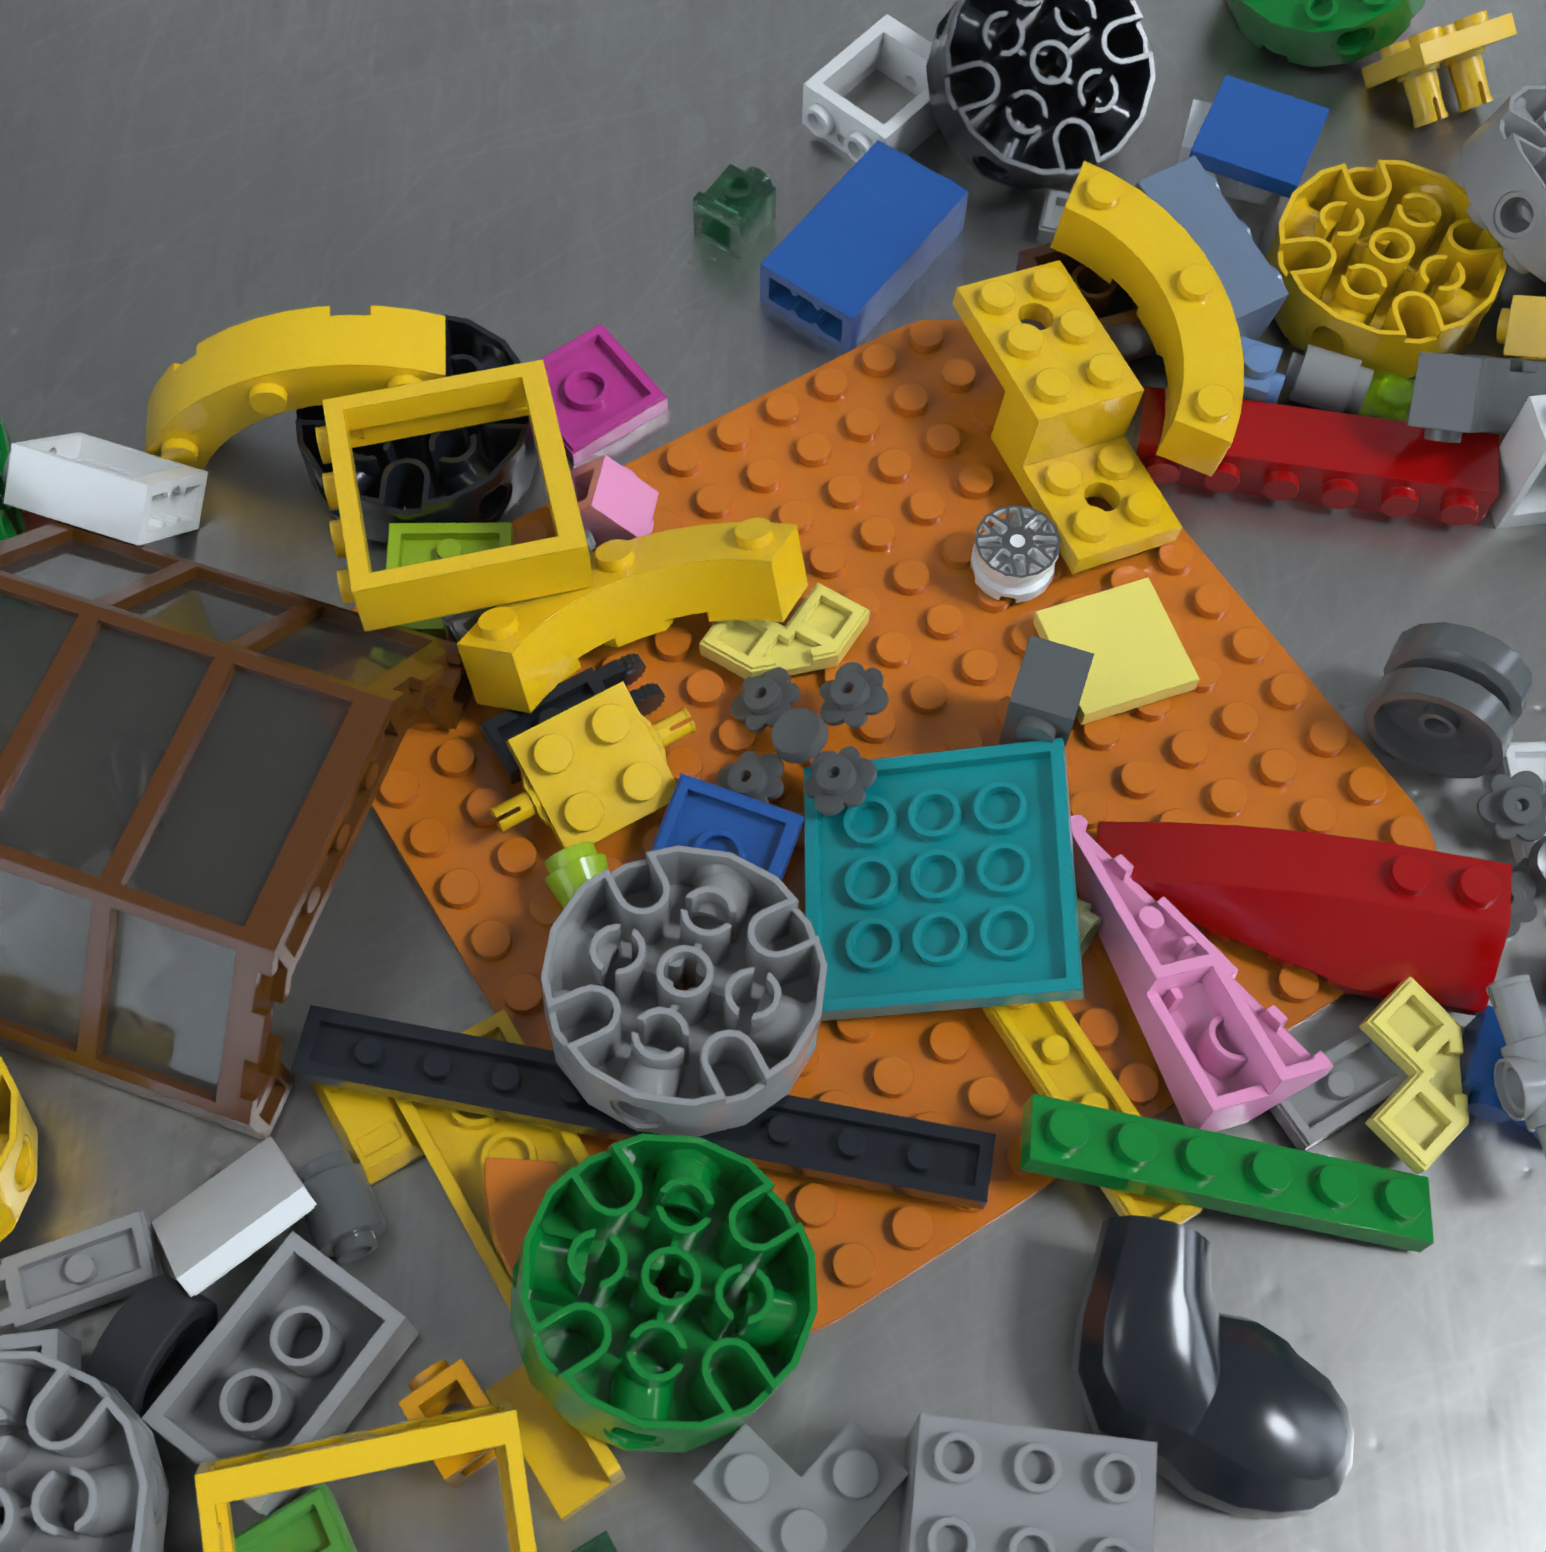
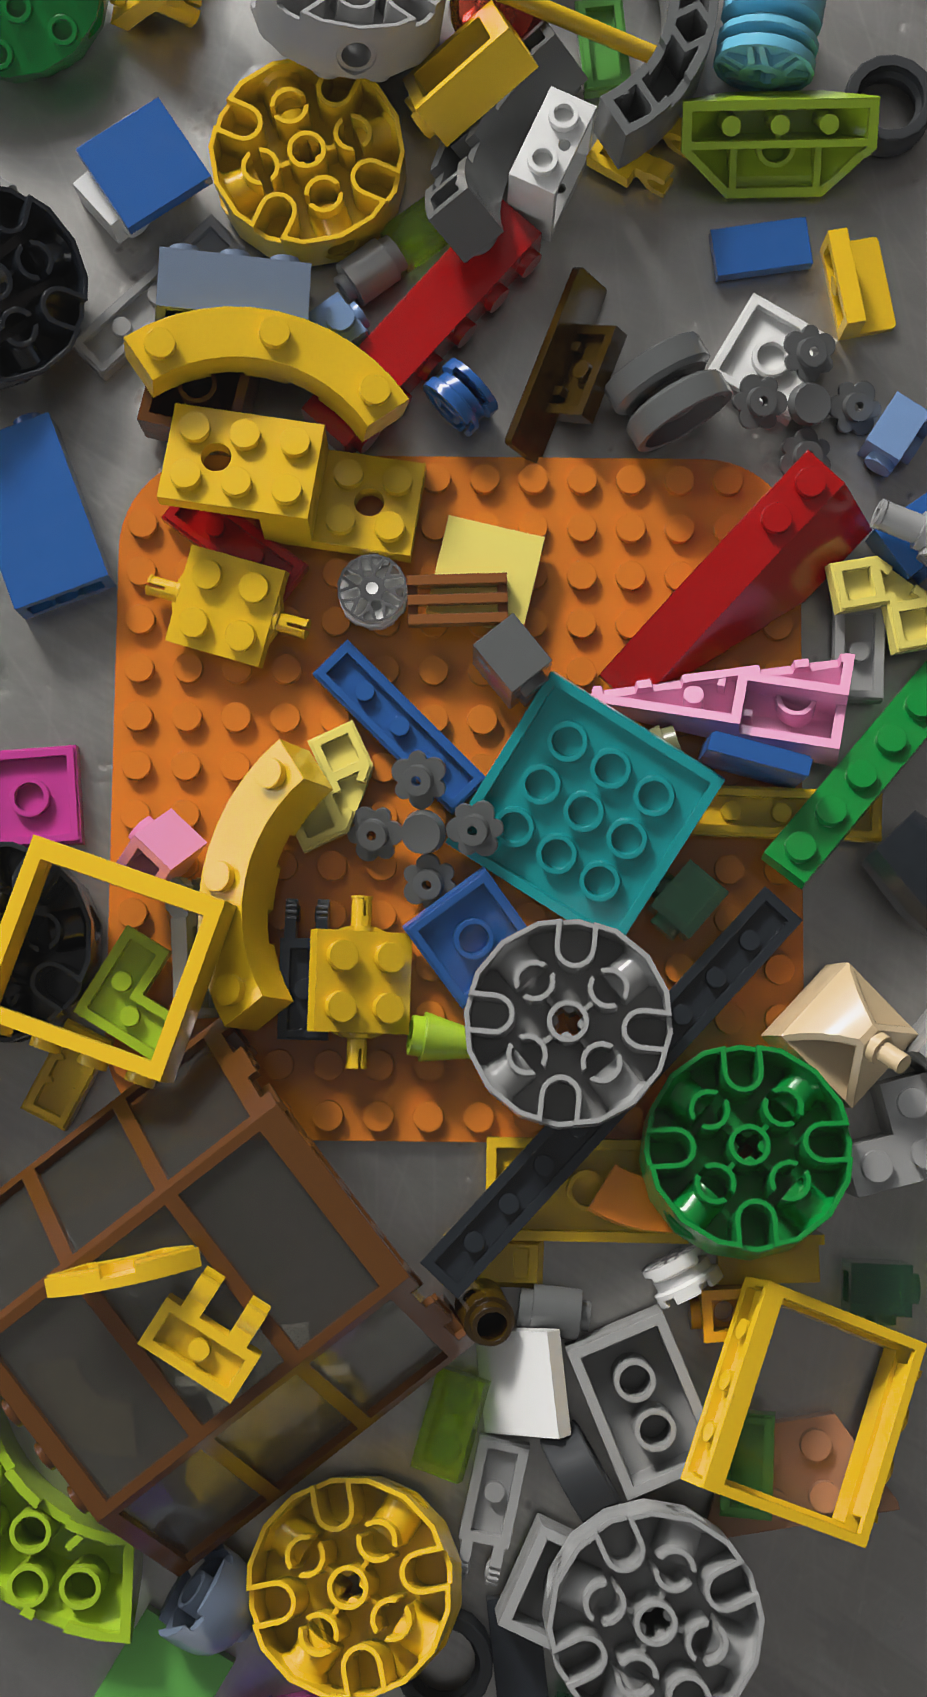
camera: 55 degrees left, 20 degrees up
none -> yellow plate [20,1018,115,1131]
none -> yellow tile [44,1245,202,1298]
none -> yellow plate [137,1265,272,1404]
none -> yellow plate [145,545,311,669]
none -> red tile [161,506,309,603]
none -> blue tile [312,639,486,816]
none -> dark orange tile [407,572,508,628]
none -> clear neon green plate [410,1366,491,1484]
none -> blue wheel [423,358,498,436]
none -> dark brown brick [454,1278,515,1346]
none -> dark brown bracket [505,267,627,463]
none -> white wheel [641,1242,723,1309]
none -> clear green brick [647,859,729,941]
none -> blue tile [697,731,813,788]
none -> tan piece [761,962,919,1108]

